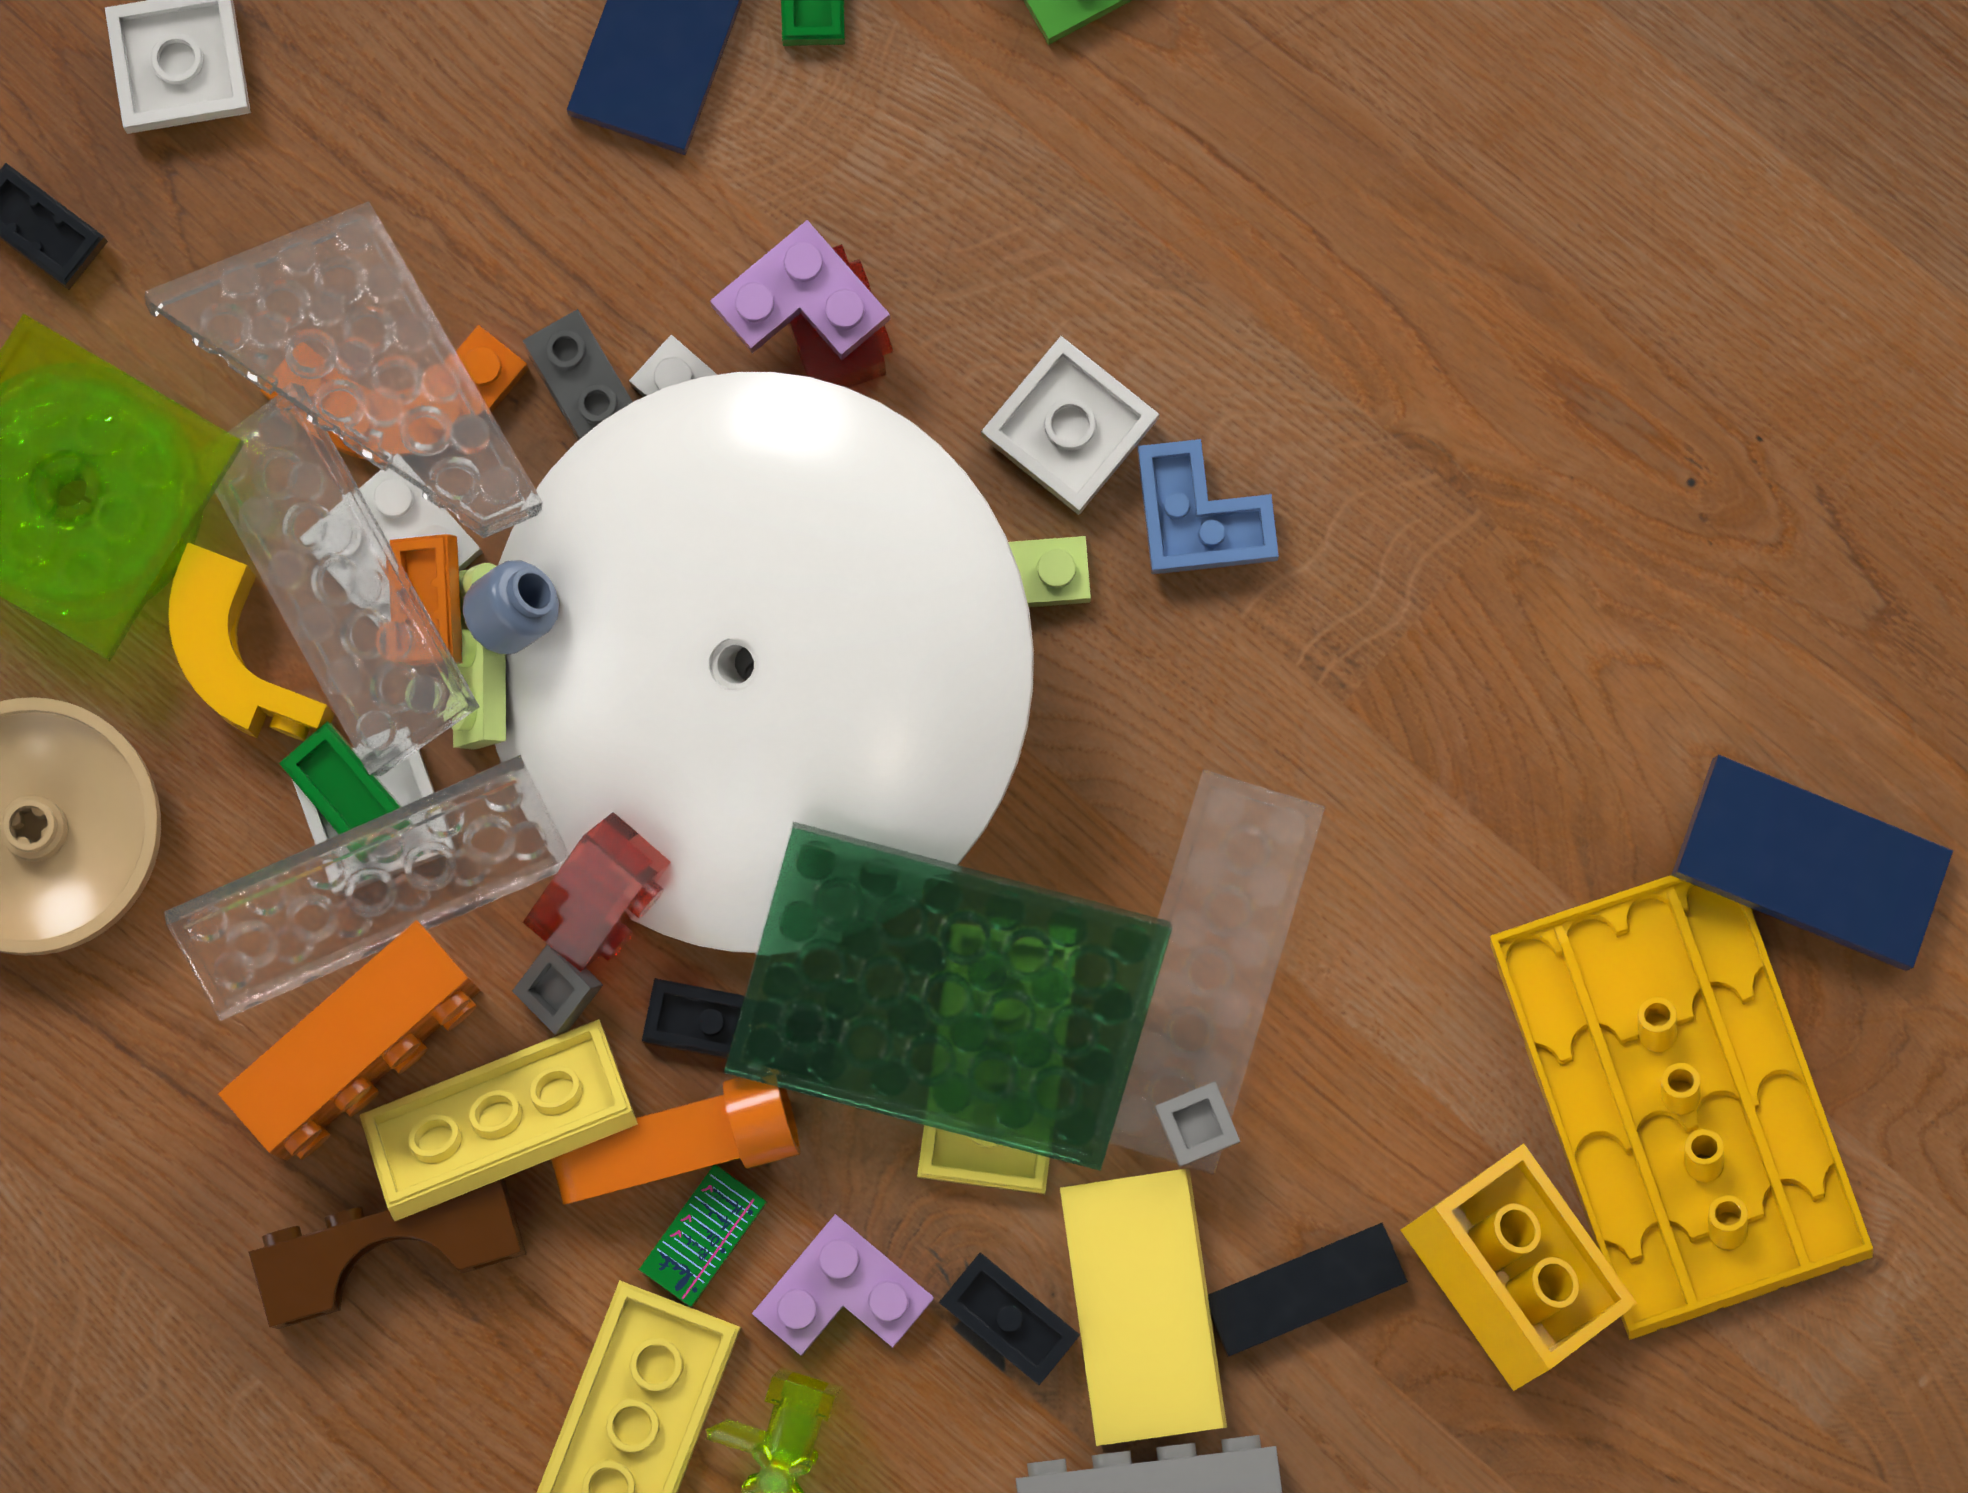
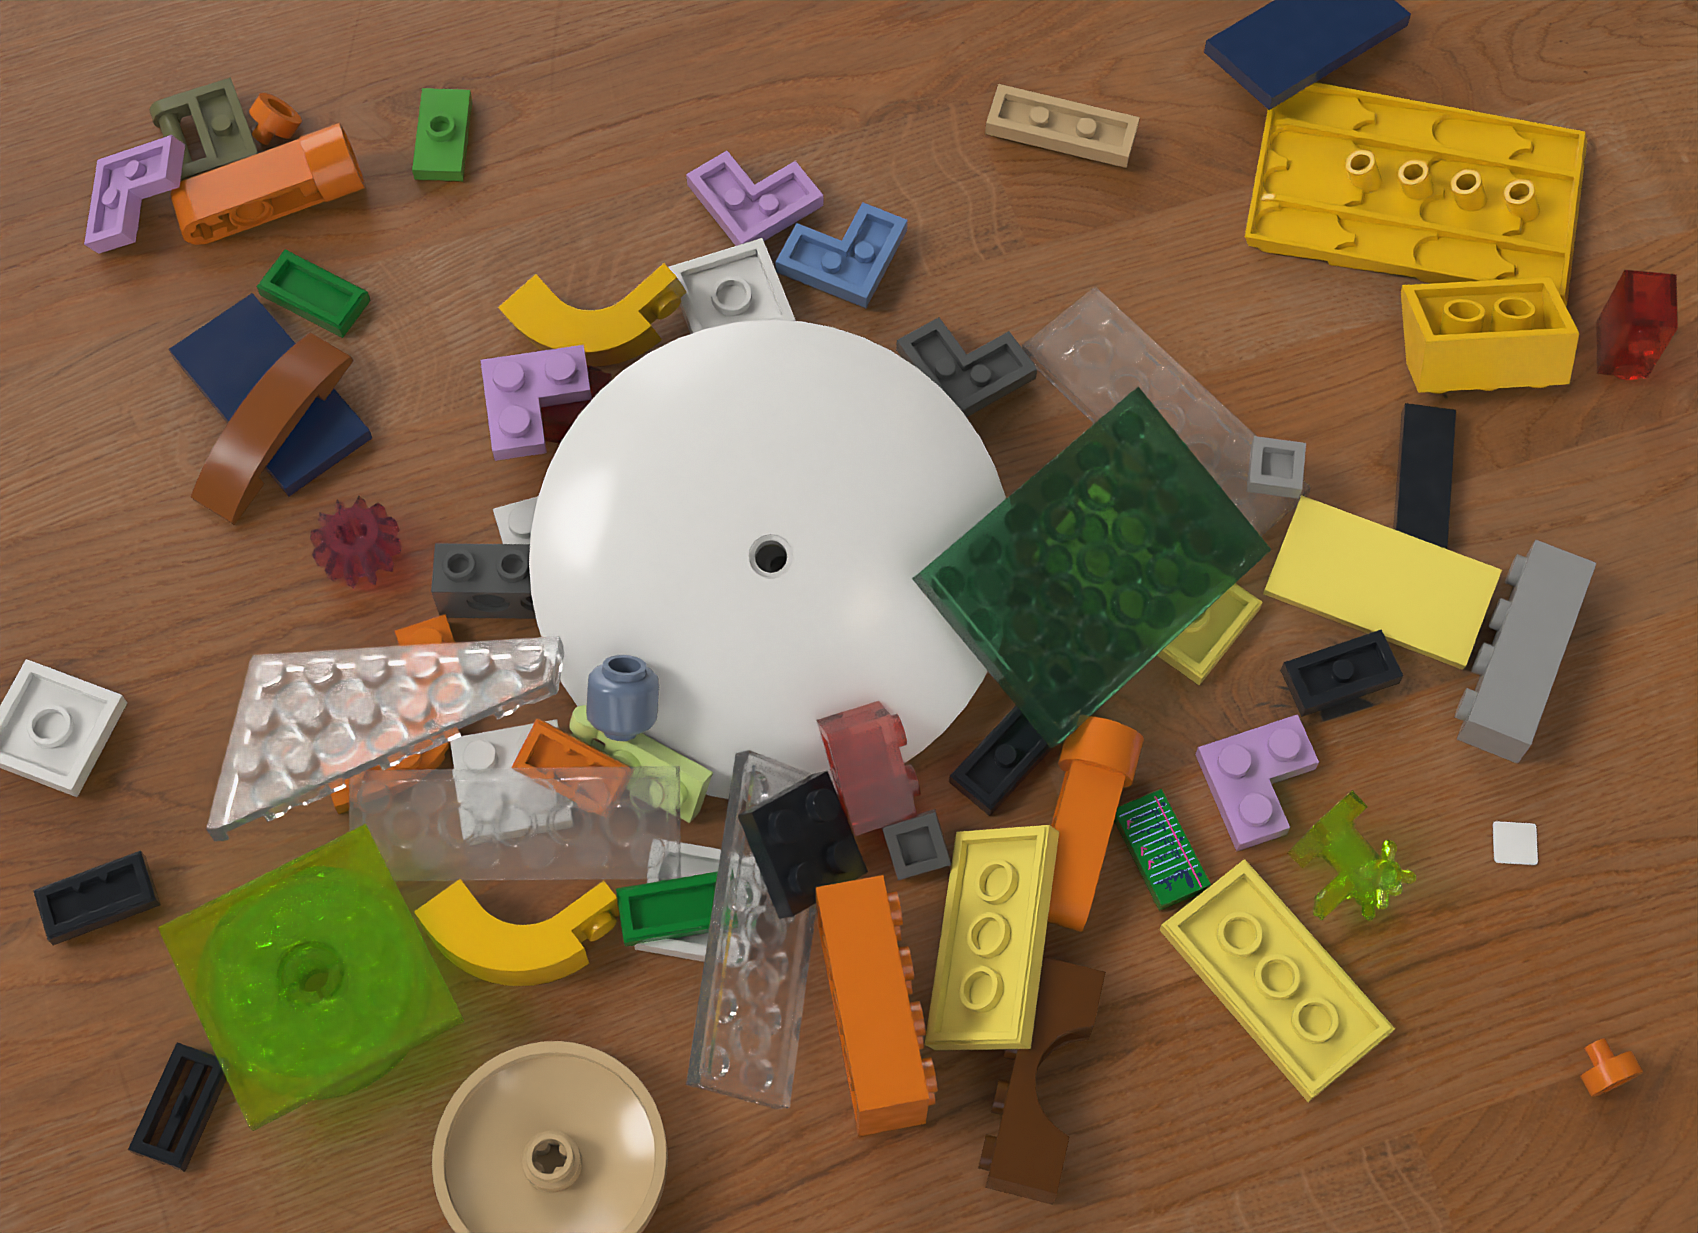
camera: 60 degrees left, 15 degrees down
none -> dark orange slope [191,332,354,525]
none -> clear pink gear [310,496,402,589]
none -> yellow arch [498,263,687,366]
none -> lavender plate [686,151,823,246]
none -> black plate [737,771,868,919]
none -> dark grey plate [896,317,1037,418]
none -> tan plate [985,84,1140,168]
none -> clear red brick [1596,270,1678,380]

